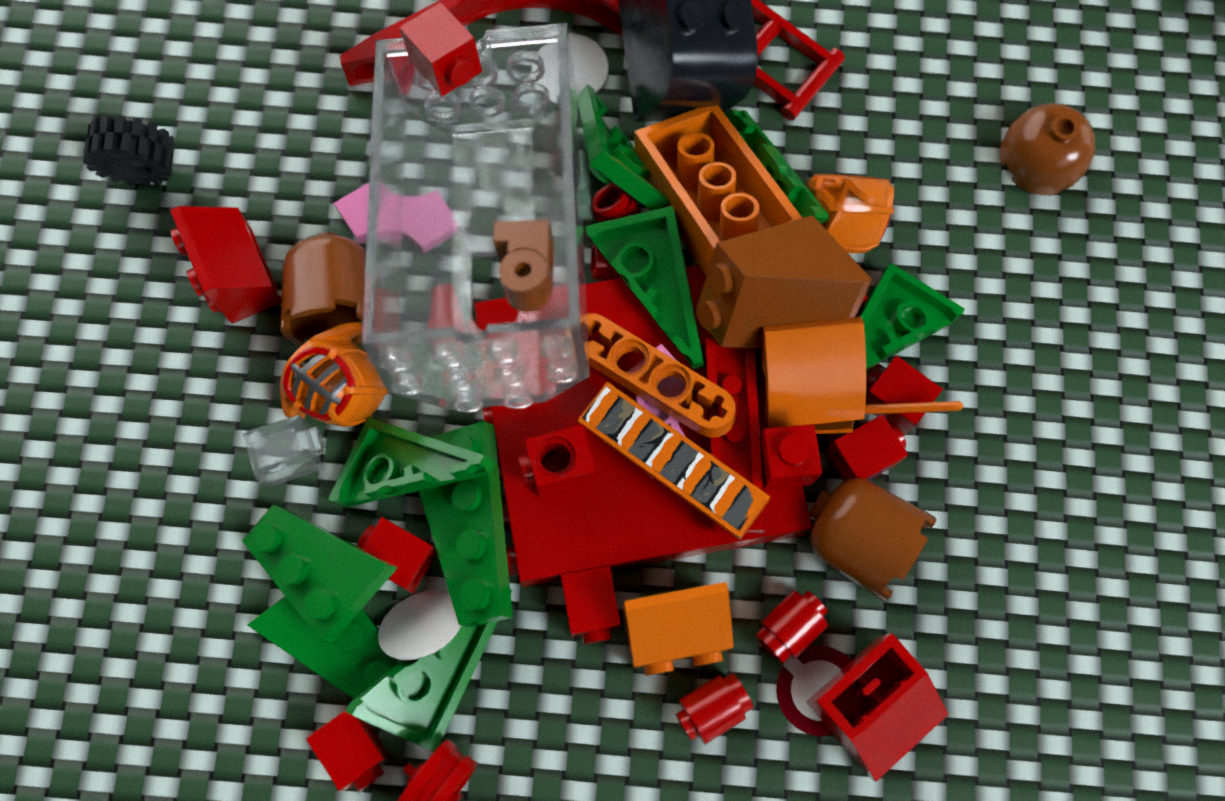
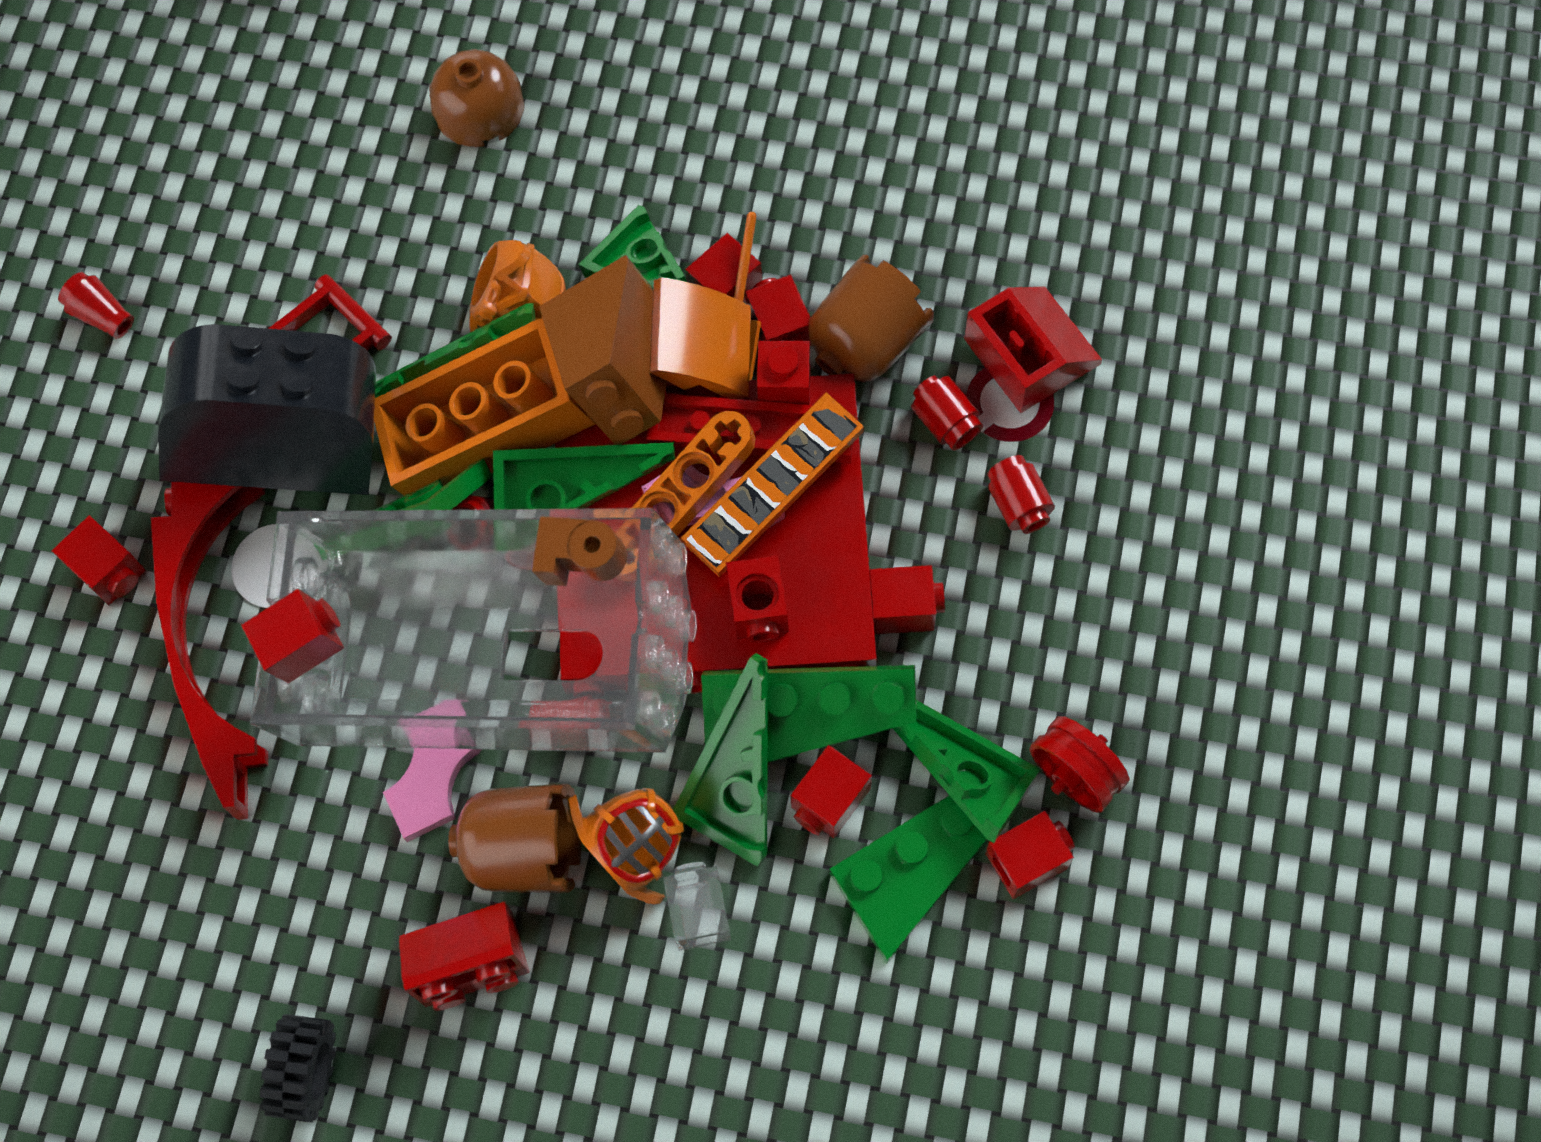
camera: 75 degrees left, 5 degrees down
green wing [242,504,398,643] -> none
white sticker [378,590,461,660] -> none
orange slope [622,582,734,676] -> none

